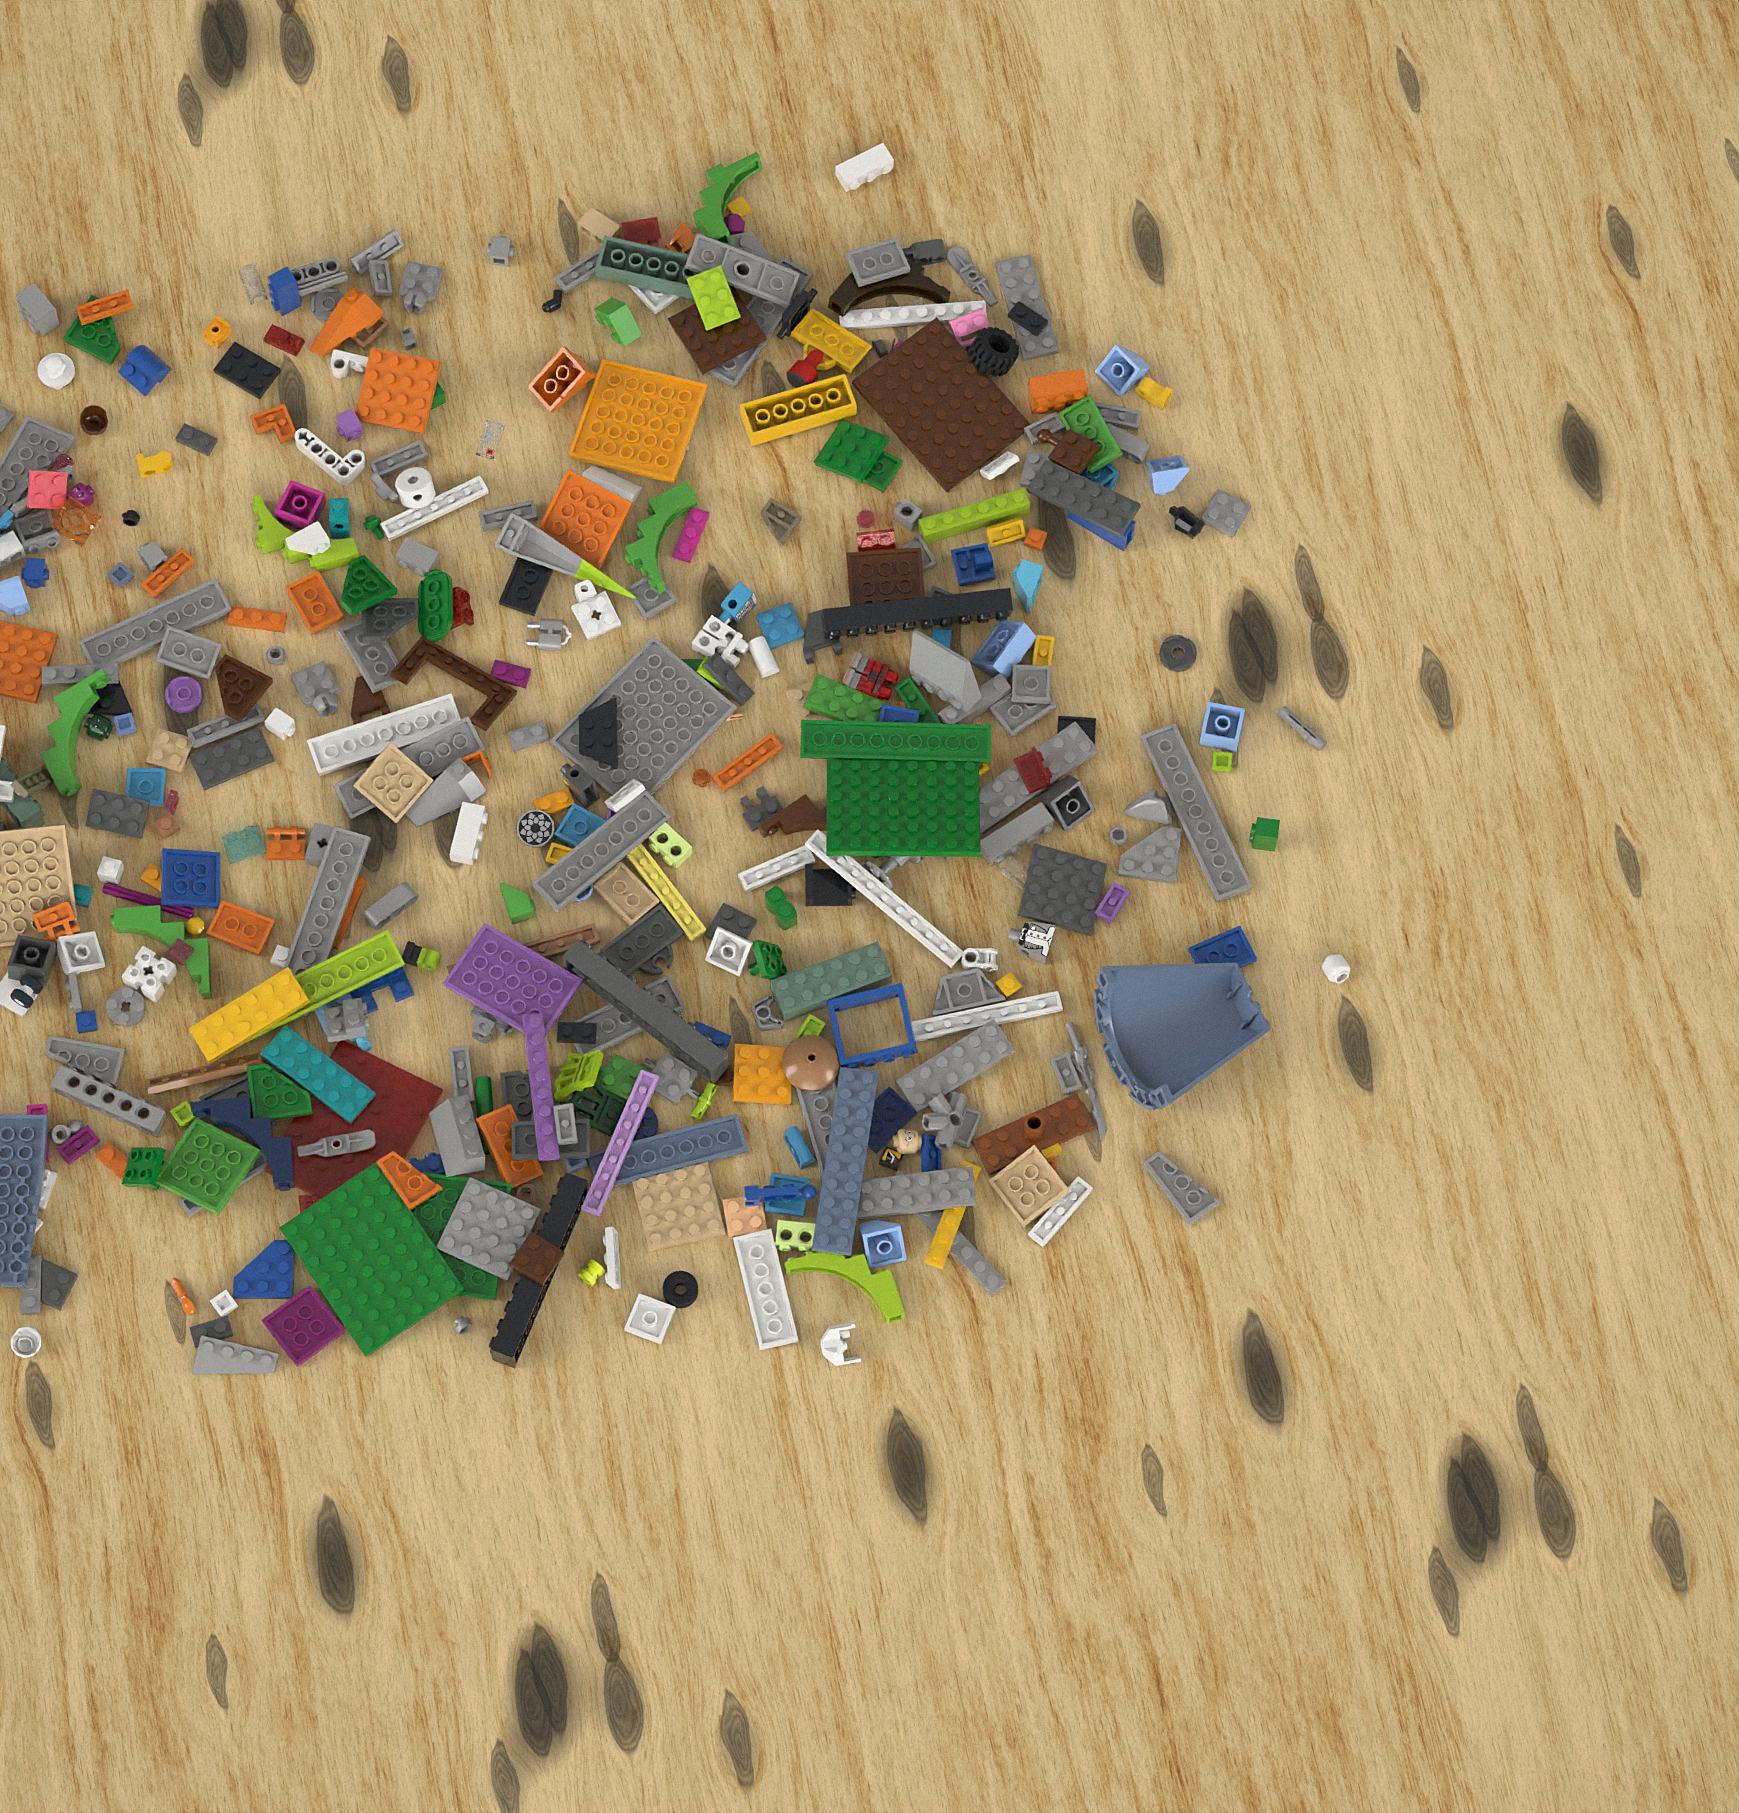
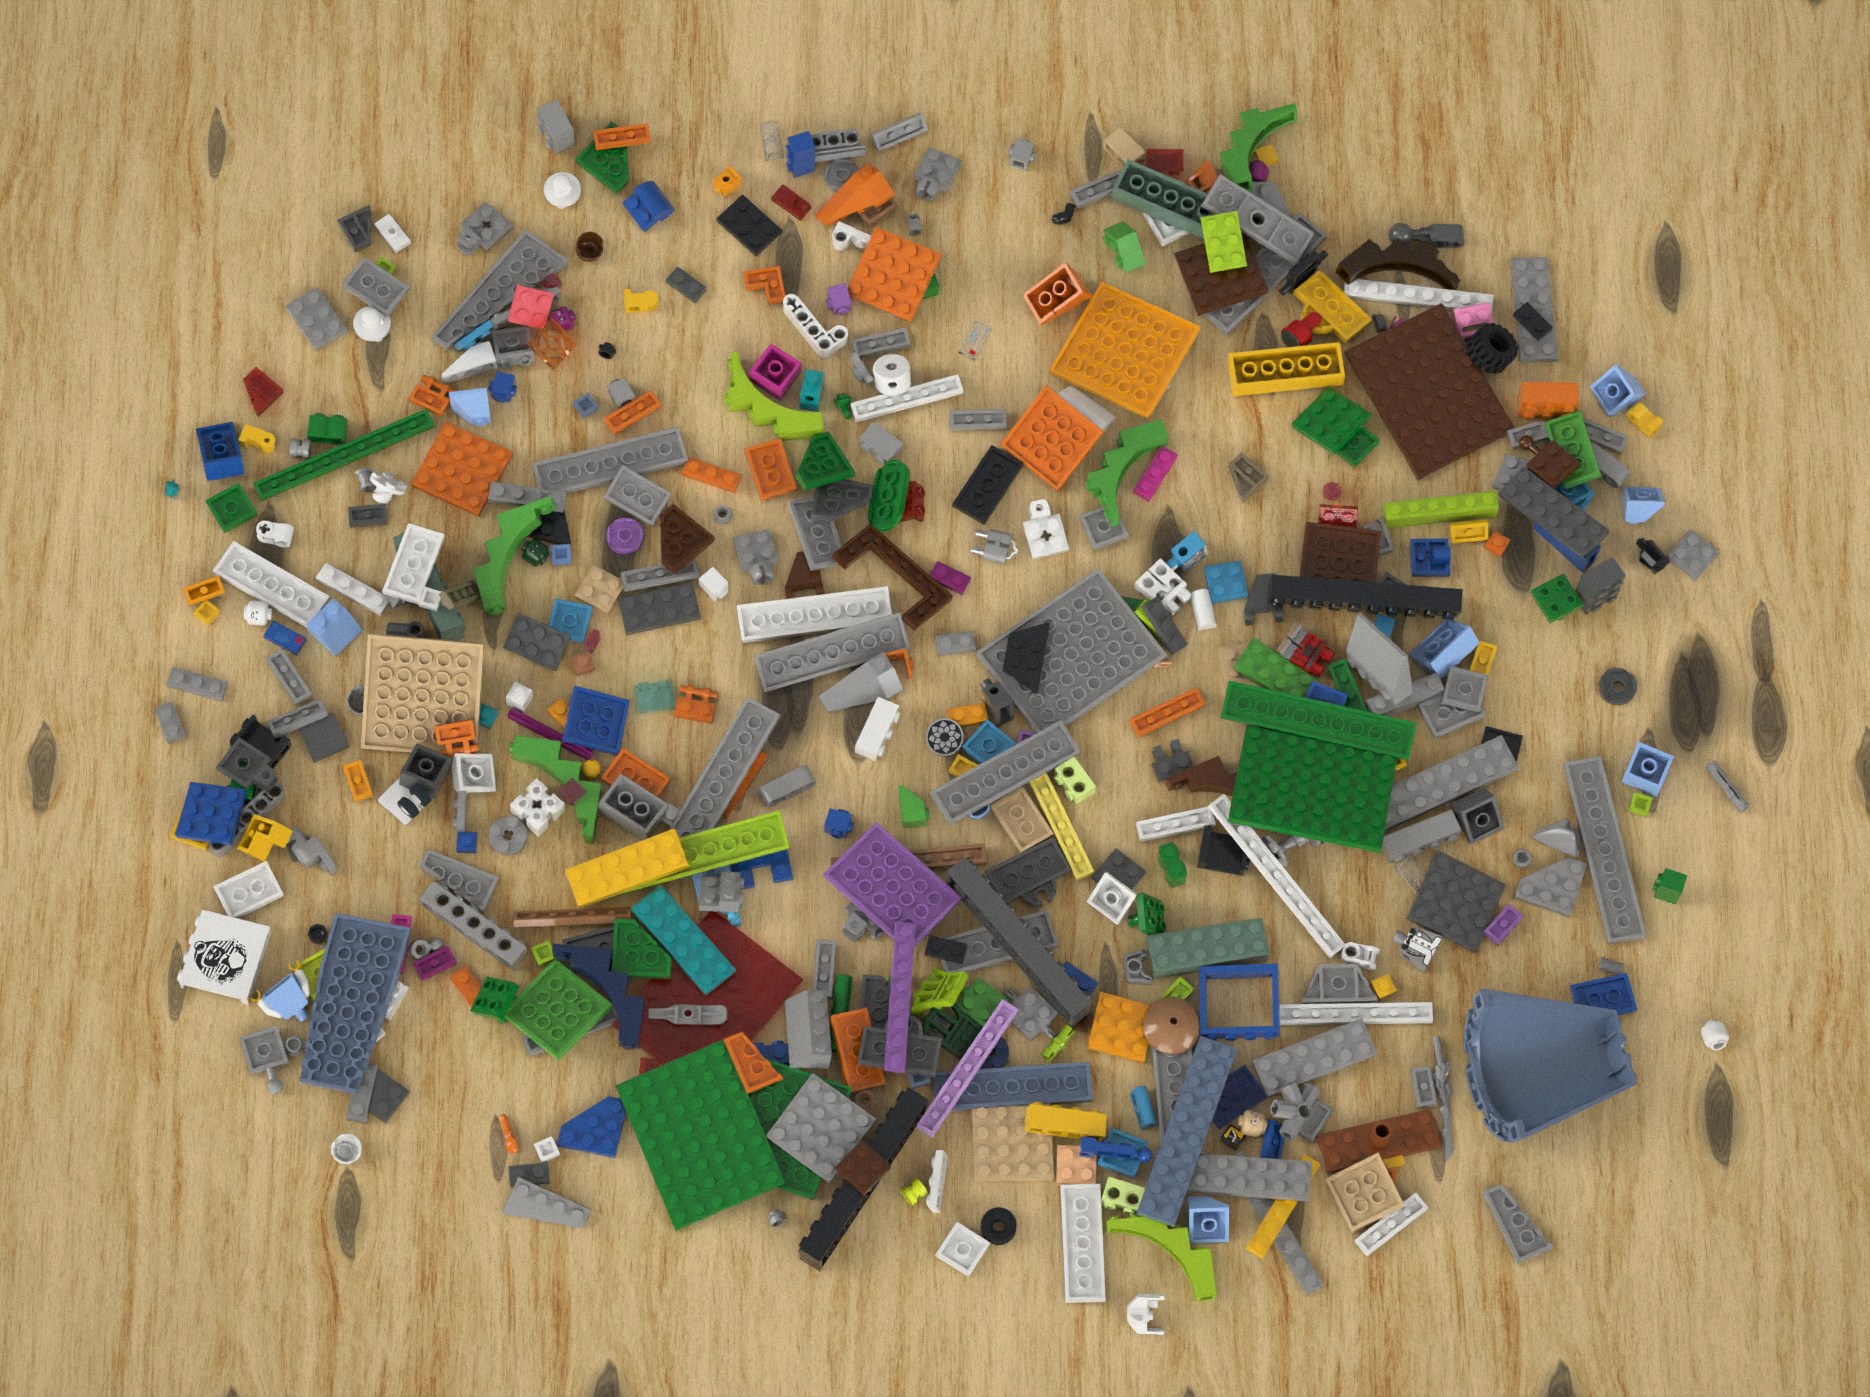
camera: 10 degrees right, 0 degrees up
magenta plate [262,1285,345,1367] -> none
white slope [285,521,331,555] -> none
light grey brick [305,823,334,867] -> none
tan plate [352,743,434,823] -> none
light grey plate [368,260,393,296] -> none
leg [402,941,442,971] -> none
light grey plate [494,512,636,599] -> none
light grey plate [553,1103,578,1145] -> none
white plate [605,779,645,813] -> none
clear orange plate [692,769,711,787] -> none
white brick [835,143,894,192] -> none
light grey plate [845,238,910,287] -> none
light grey brick [893,498,923,532] -> none
light grey piece [947,246,998,307] -> none
white plate [979,451,1019,480] -> none
medium azure slope [1013,559,1044,613] -> none
clear red bracket [1014,747,1052,794] -> none
none -> light grey slope [598,774,669,840]
none -> blue brick [824,808,855,839]
none -> yellow brick [1024,1102,1107,1142]
none -> green plate [1530,573,1583,624]
none -> dark grey brick [1575,557,1625,614]
none -> light grey piece [1599,957,1623,975]

